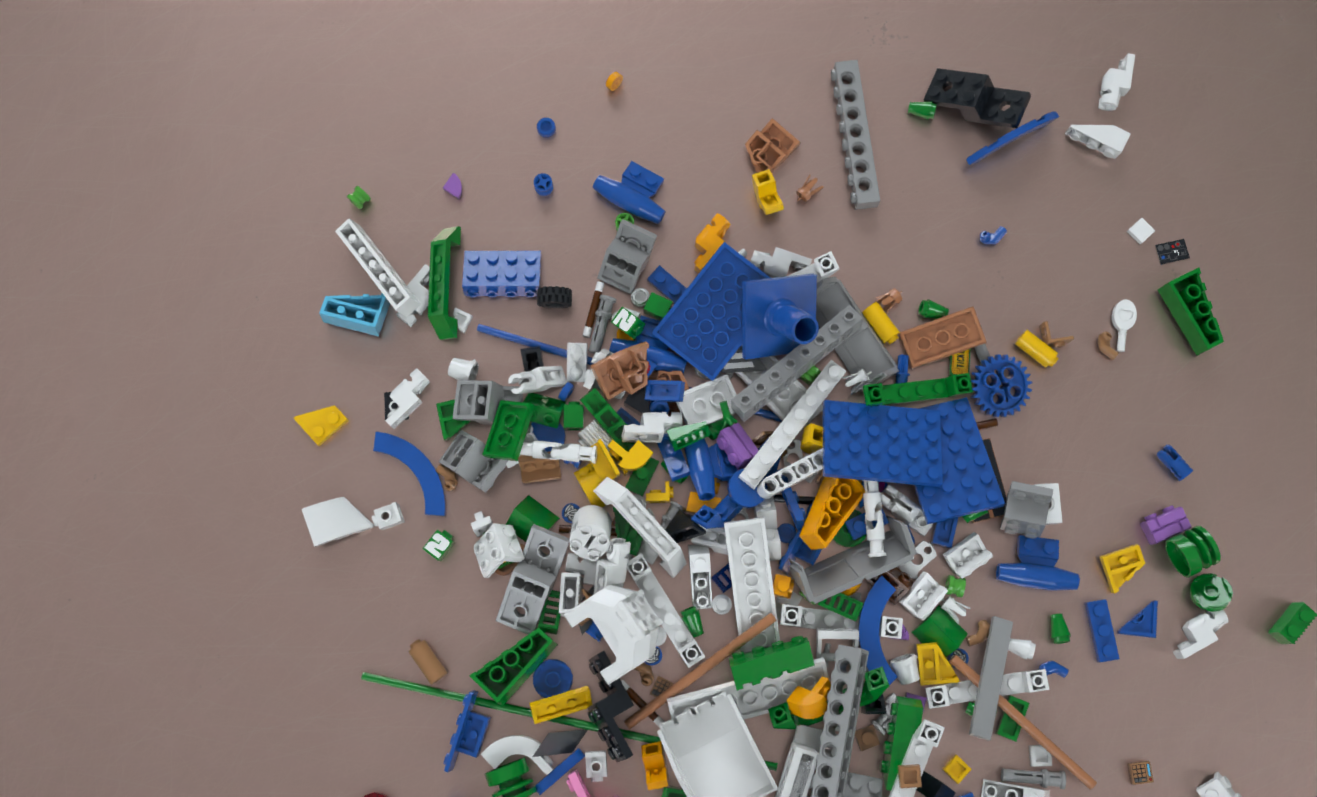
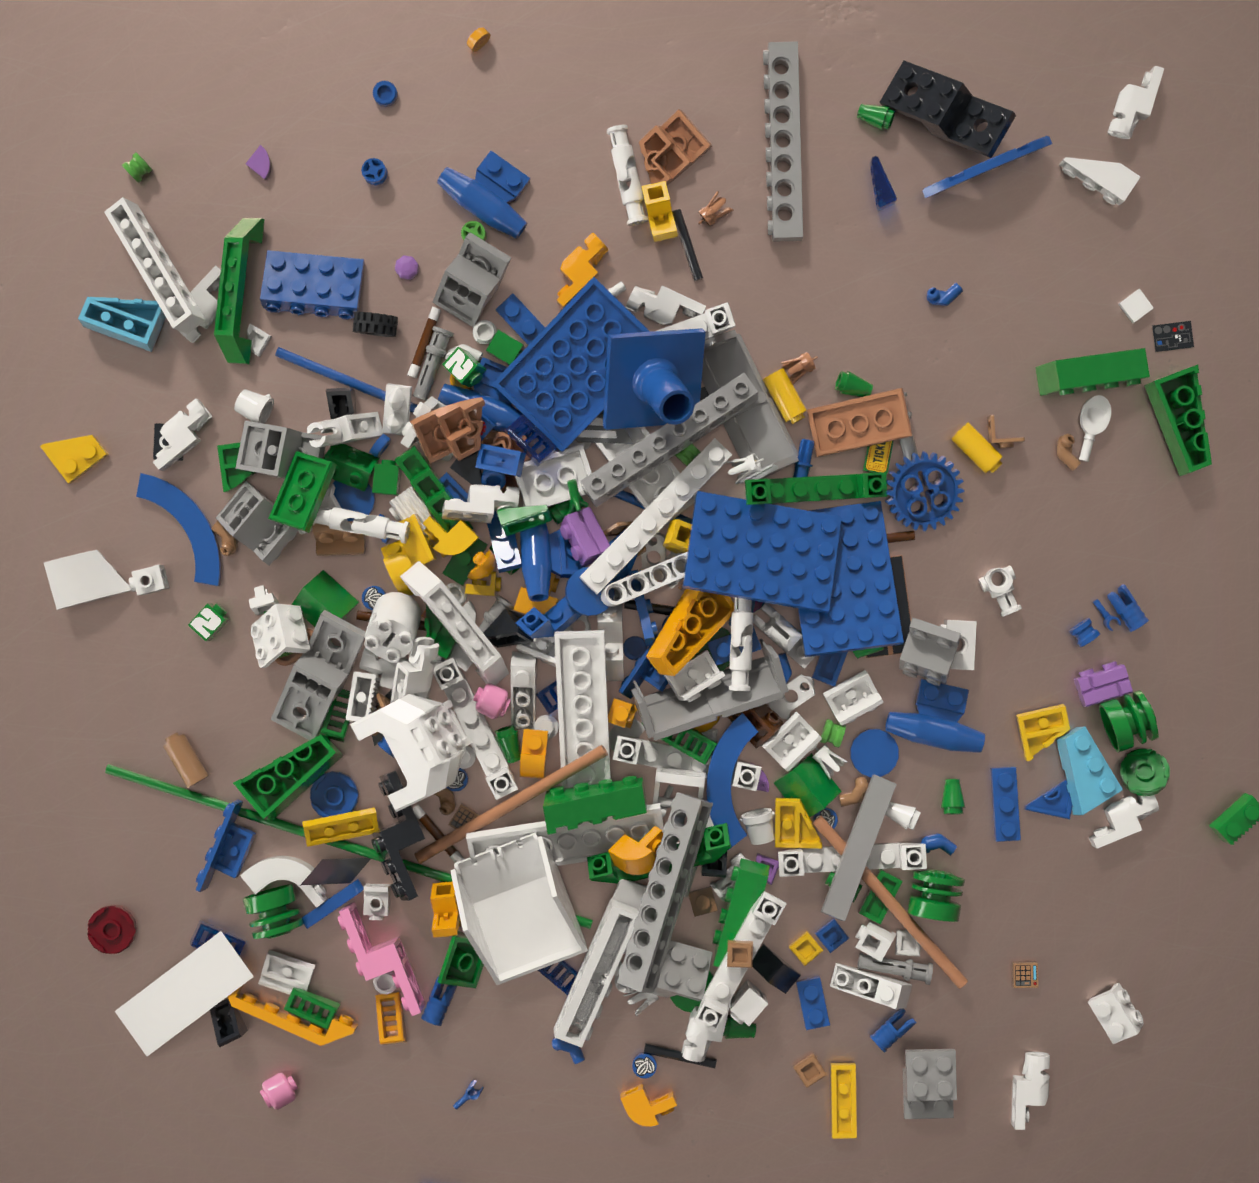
camera: 10 degrees right, 10 degrees up
none -> medium lavender tile [395,256,419,280]
none -> light orange arm [467,550,496,580]
none -> bright pink head [473,683,511,719]
none -> clear blue slope [505,414,557,466]
none -> light orange brick [520,729,548,779]
none -> white piece [607,125,648,226]
none -> white bracket [664,650,725,702]
none -> black bar [672,209,703,281]
none -> blue tile [815,918,849,953]
none -> blue tile [850,729,899,777]
none -> white brick [856,921,896,962]
none -> clear blue slope [870,156,897,211]
none -> green wheel [907,869,965,922]
none -> white connector [978,566,1022,617]
none -> green wedge [1035,348,1150,396]
none -> medium azure wedge [1056,726,1123,815]
none -> blue wheel [1069,618,1100,647]
none -> blue hand [1093,599,1121,631]

